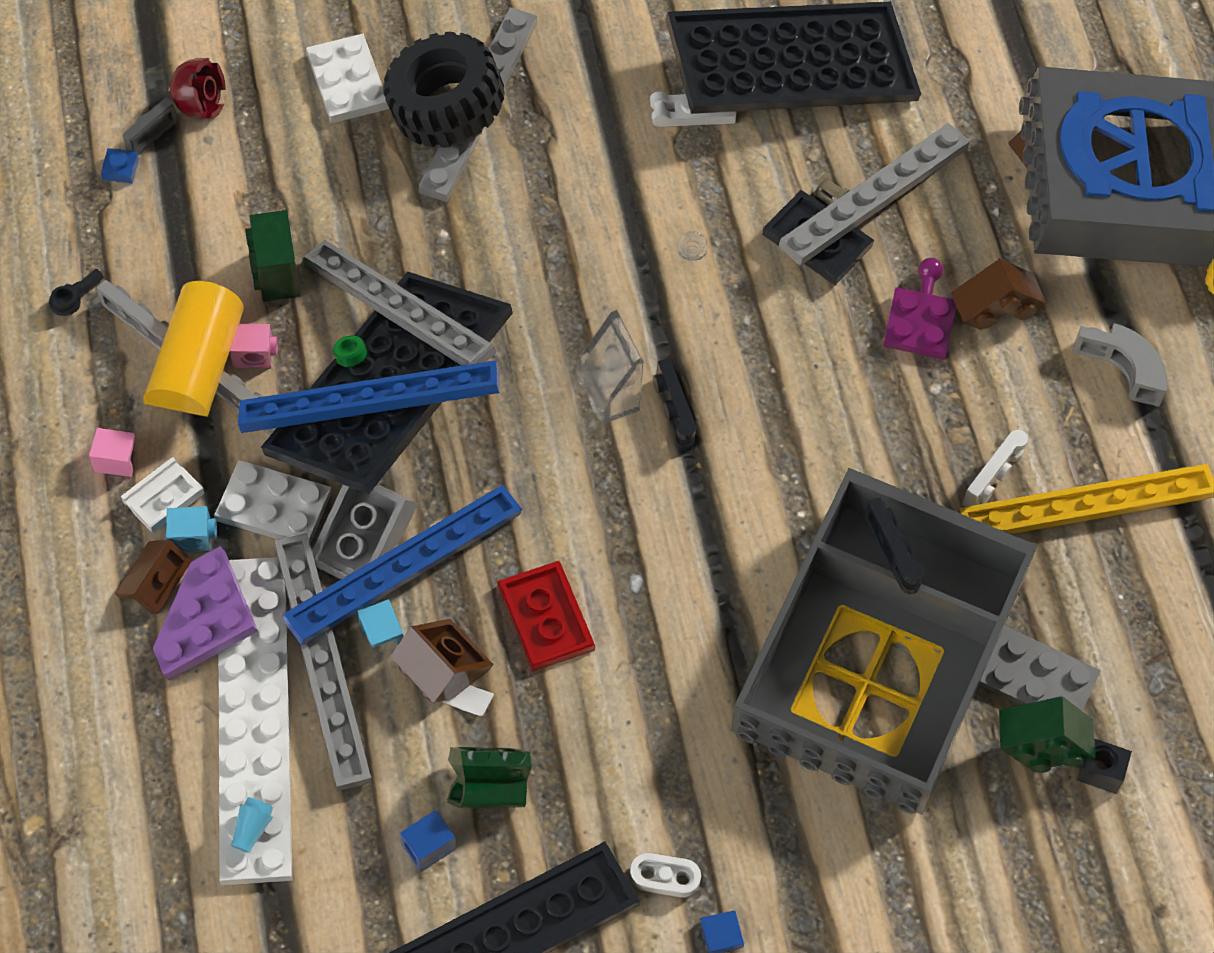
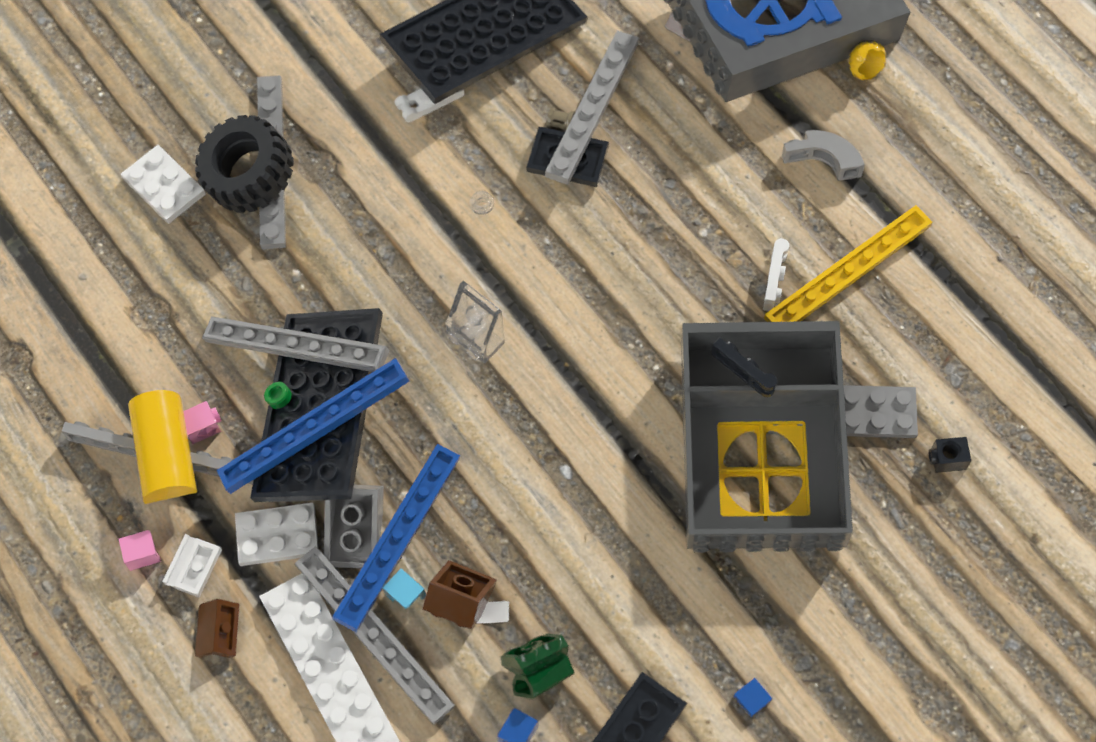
camera: 20 degrees left, 5 degrees up
black plate [49,269,104,316] -> none
blue plate [101,148,139,184] -> none
dark grey plate [122,98,177,155] -> none
medium lavender plate [153,546,258,680] -> none
medium azure brick [166,506,217,552] -> none
dark red cylinder [169,58,226,119] -> none
dark green brick [245,210,301,302] -> none
red tile [497,560,595,672] -> none
white plate [630,853,701,897] -> none
black plate [653,358,696,451] -> none
magenta plate [883,257,956,360] -> none
reddish brown brick [951,258,1047,330] -> none
dark green brick [999,696,1096,773] -> none

